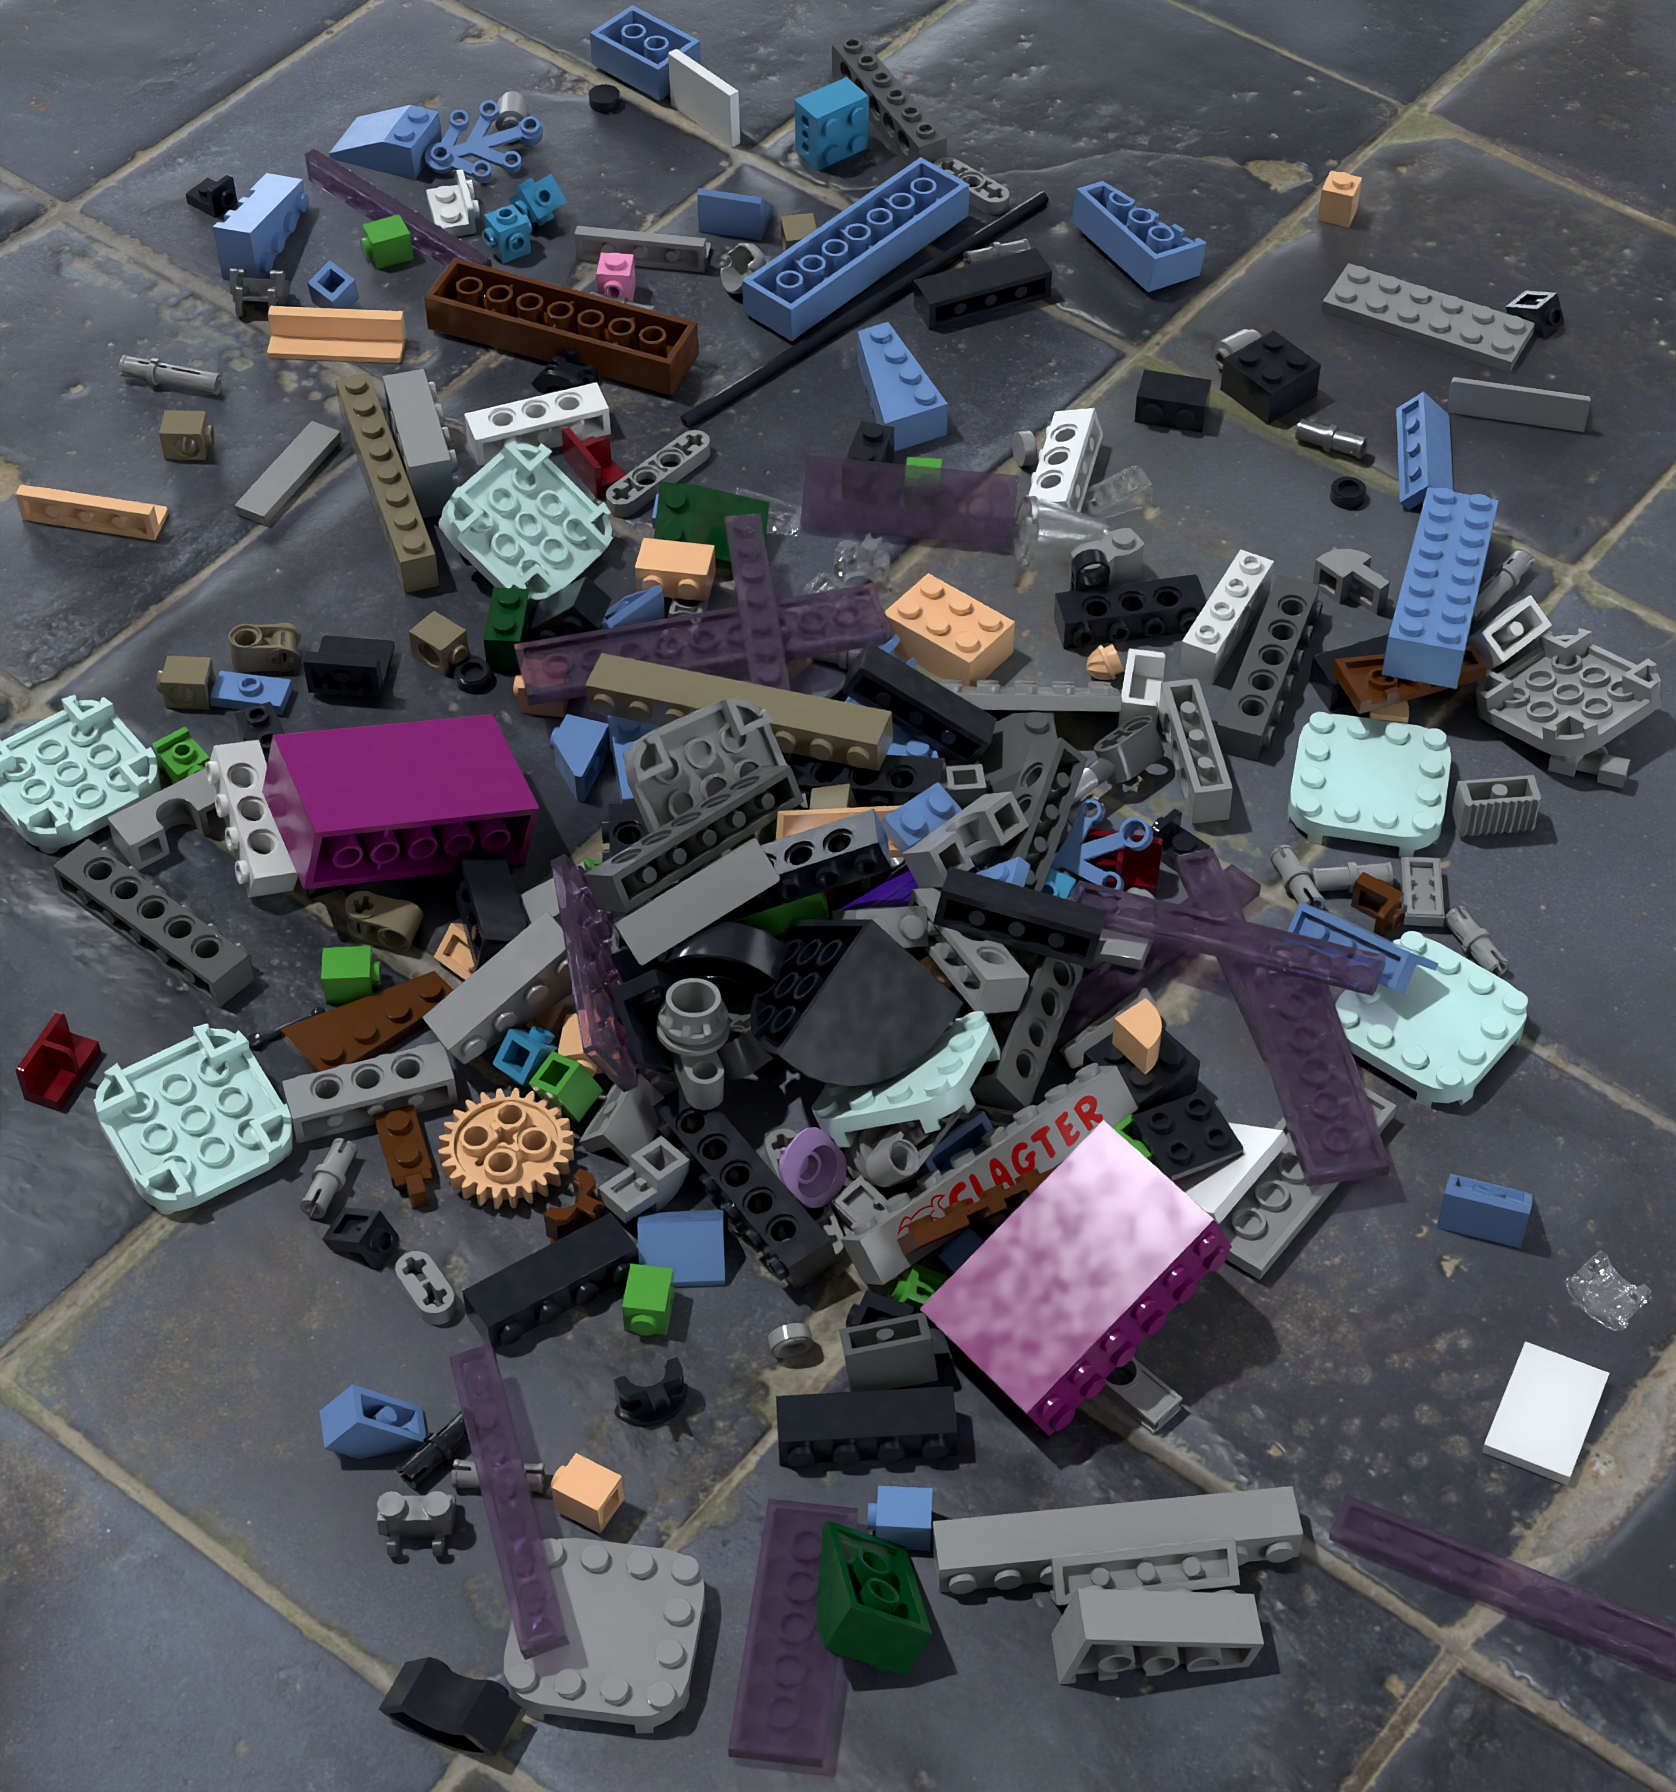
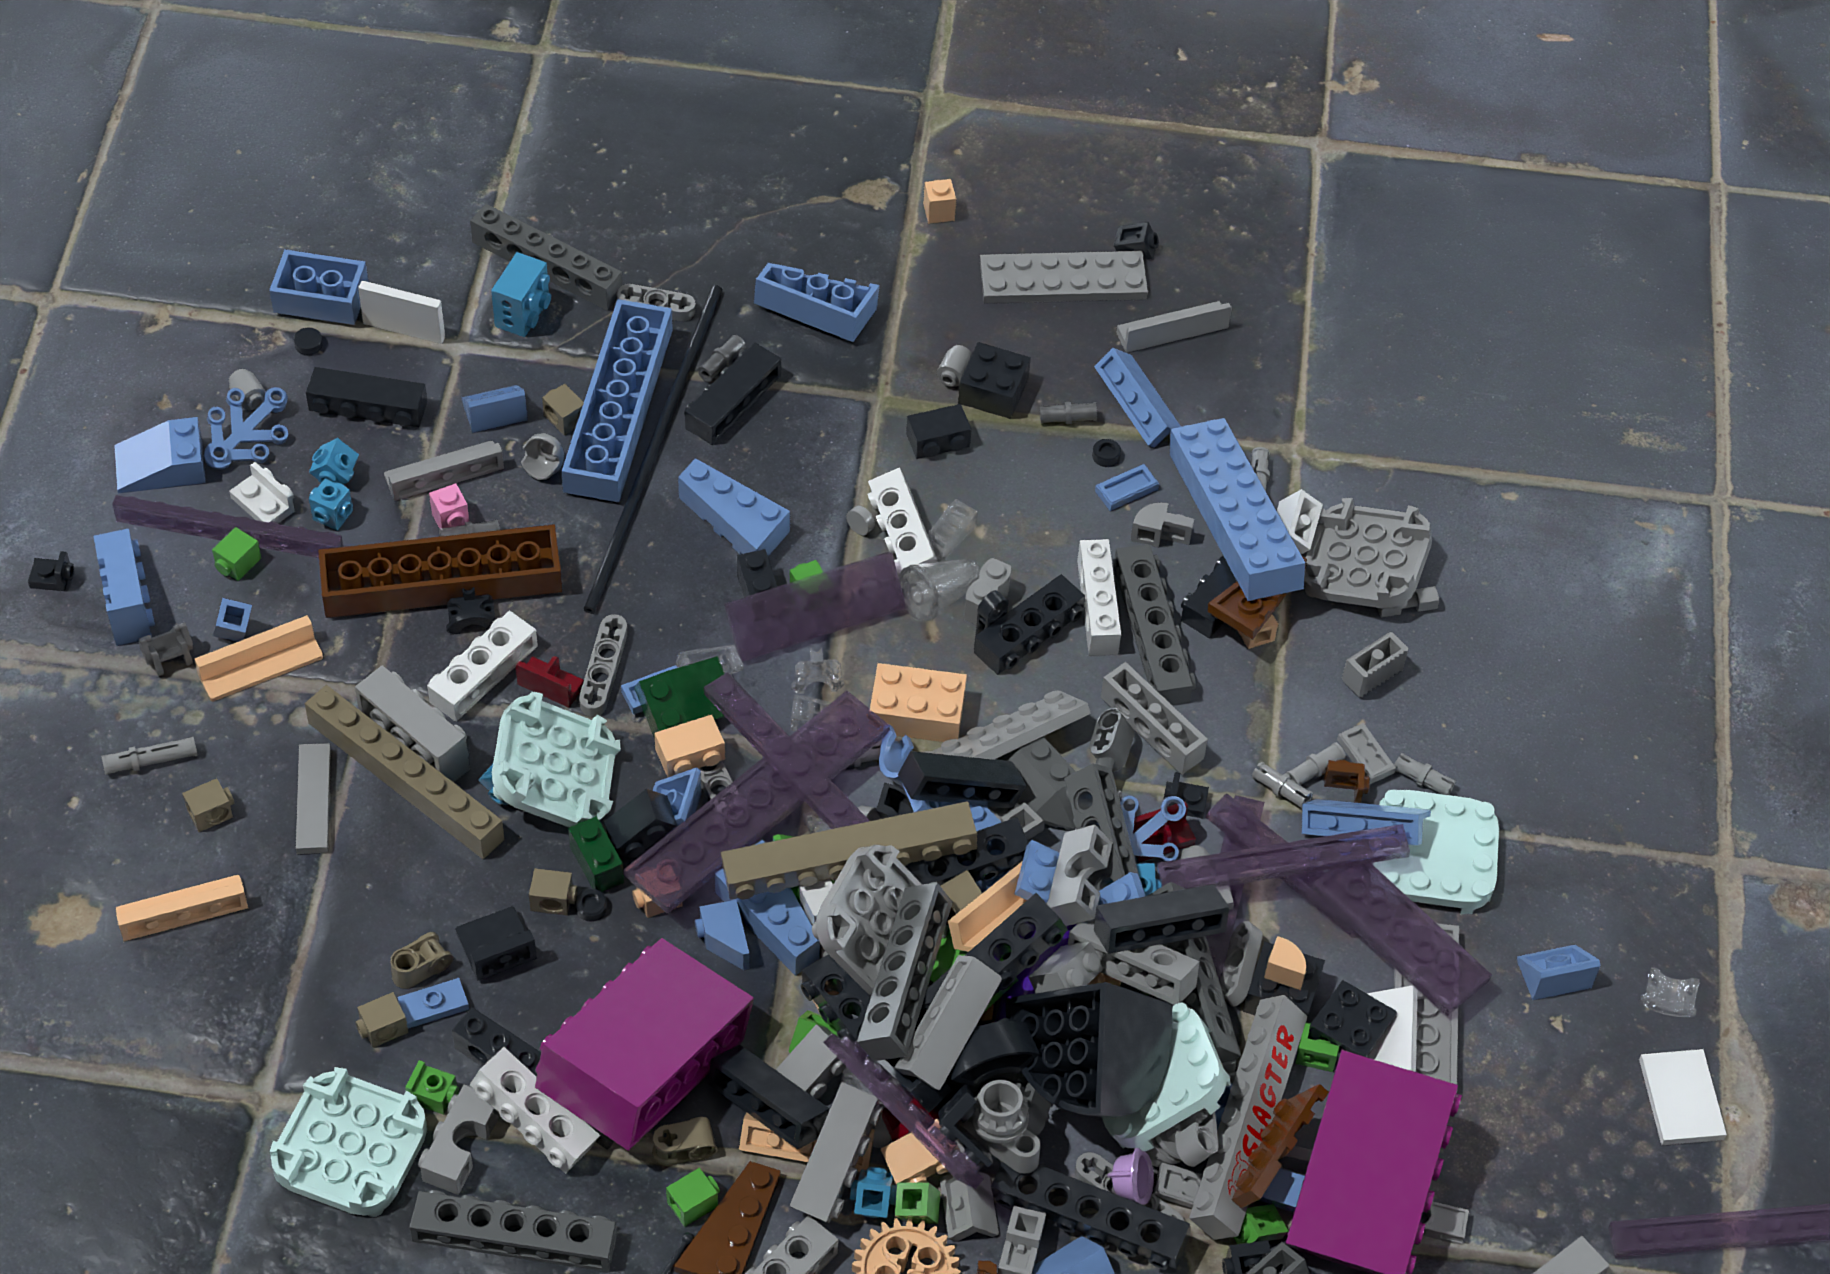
camera: 35 degrees left, 5 degrees up
light nougat plate [1087,644,1124,680] -> none
white panel [1118,649,1166,727] -> none
light aqua plate [1288,712,1451,857] -> none
none -> black brick [306,367,428,428]
none -> medium blue tile [1095,464,1159,511]

